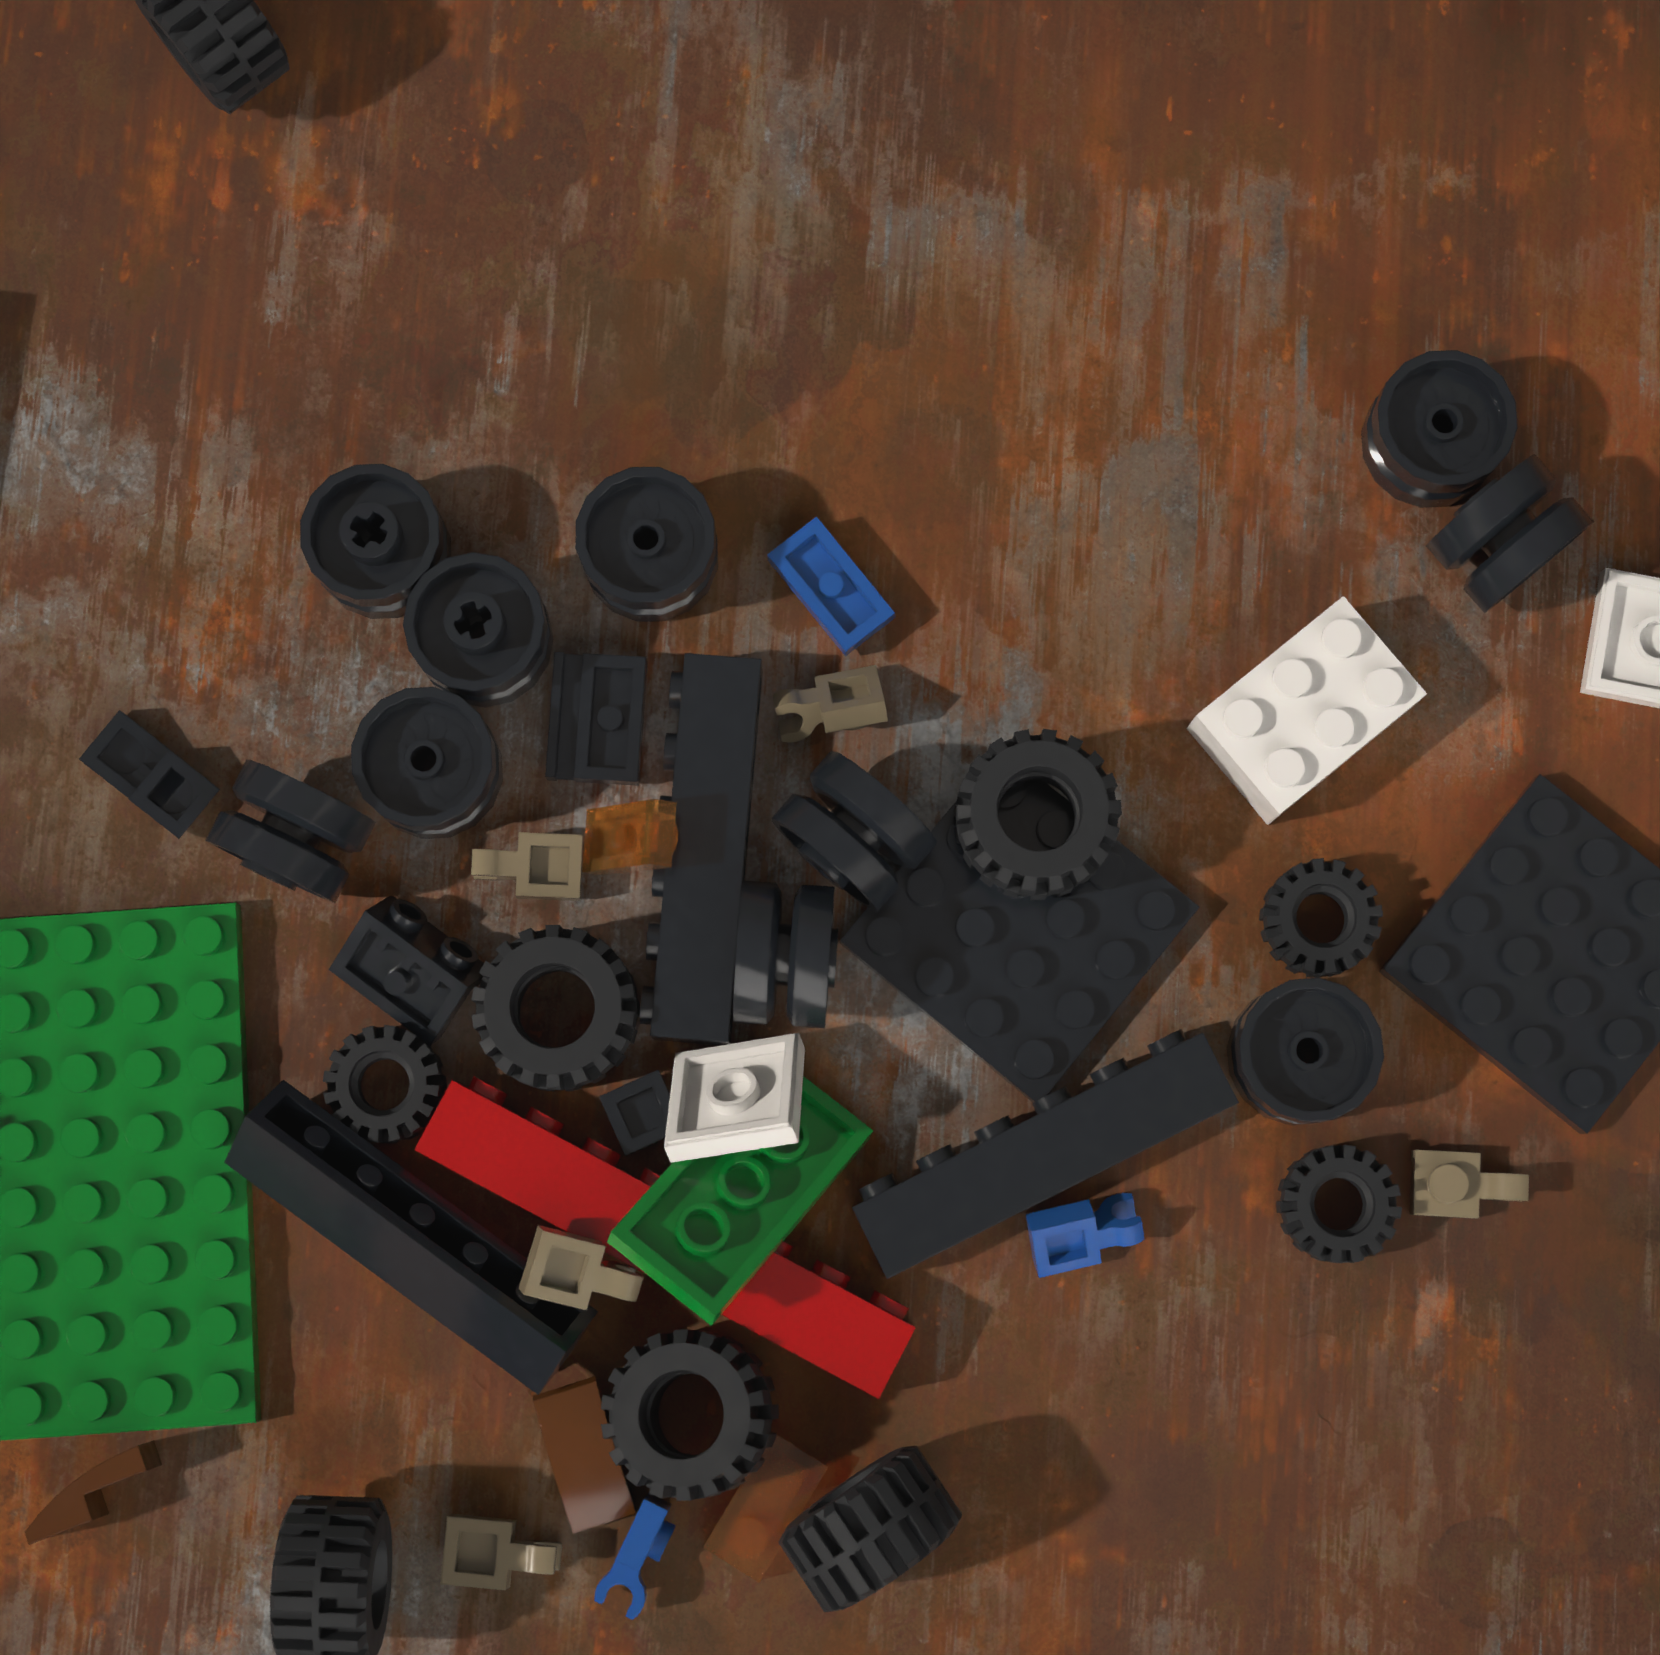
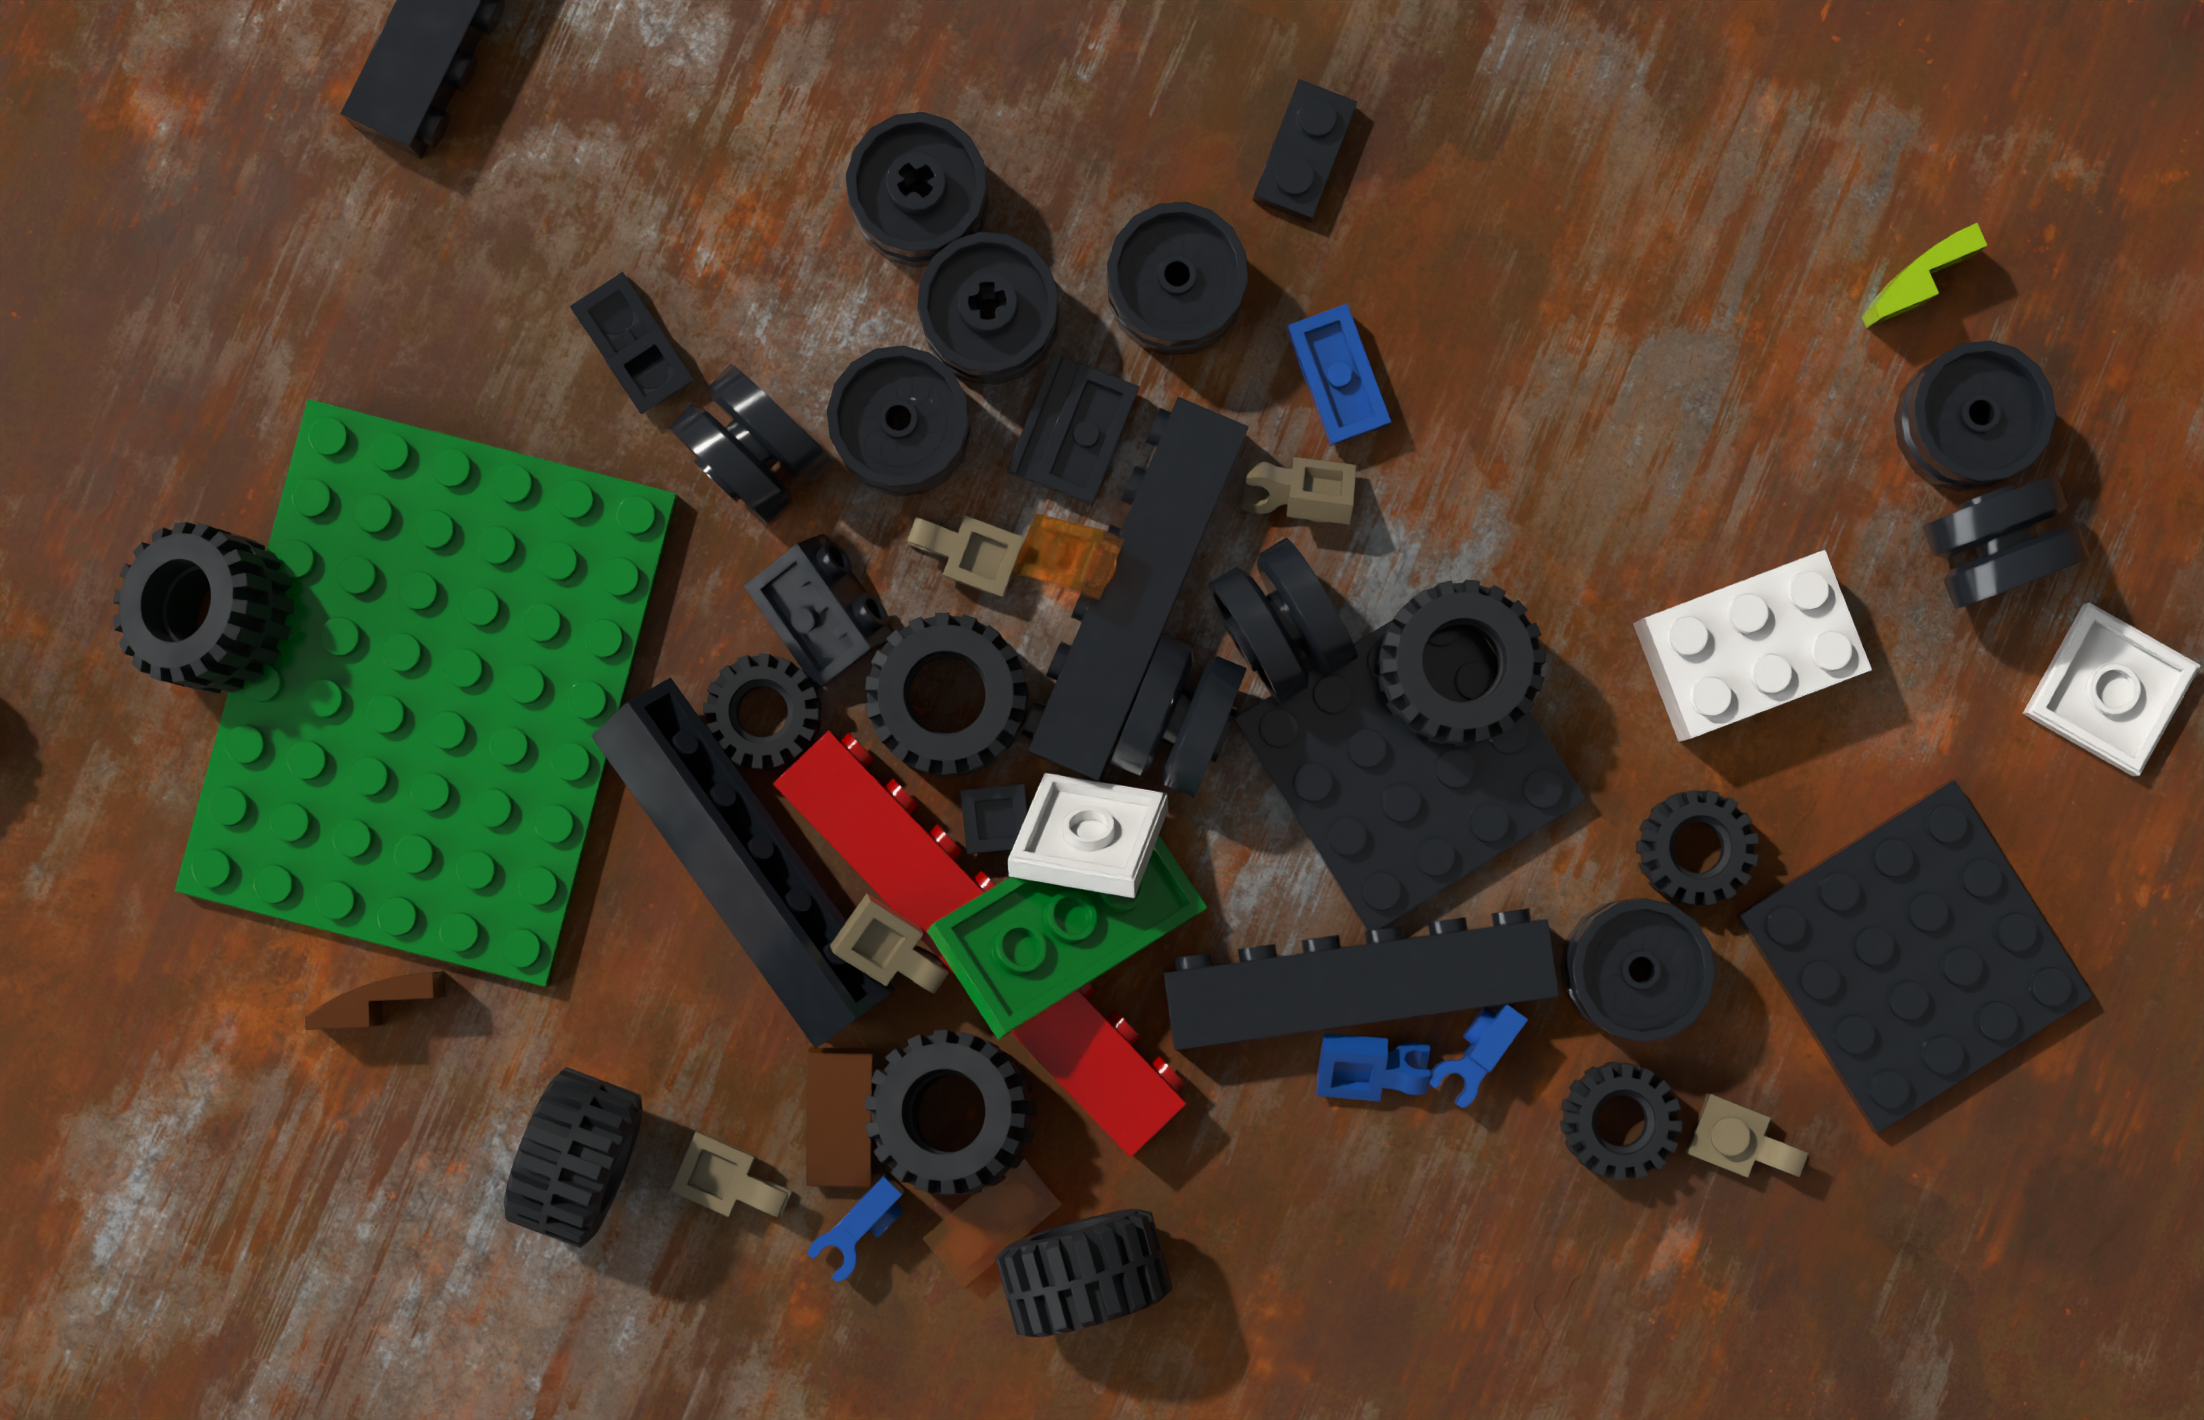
camera: 15 degrees right, 5 degrees up
none -> black plate [1252,79,1358,223]
none -> blue plate [1429,1004,1528,1108]
none -> lime slope [1862,223,1988,328]

